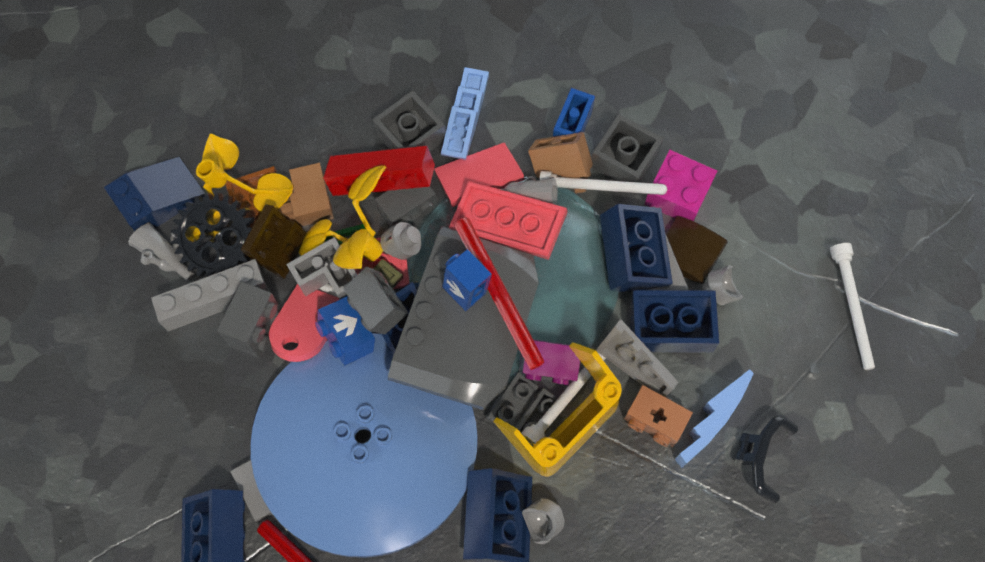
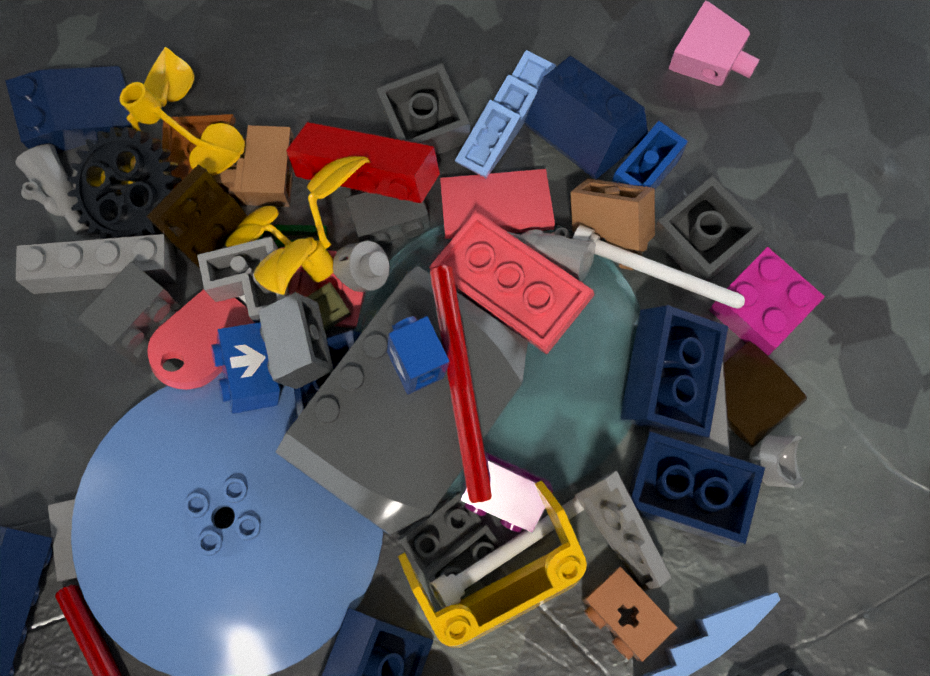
camera: 20 degrees right, 5 degrees up
none -> dark blue slope [524,55,648,180]
none -> bright pink torso [669,0,760,86]

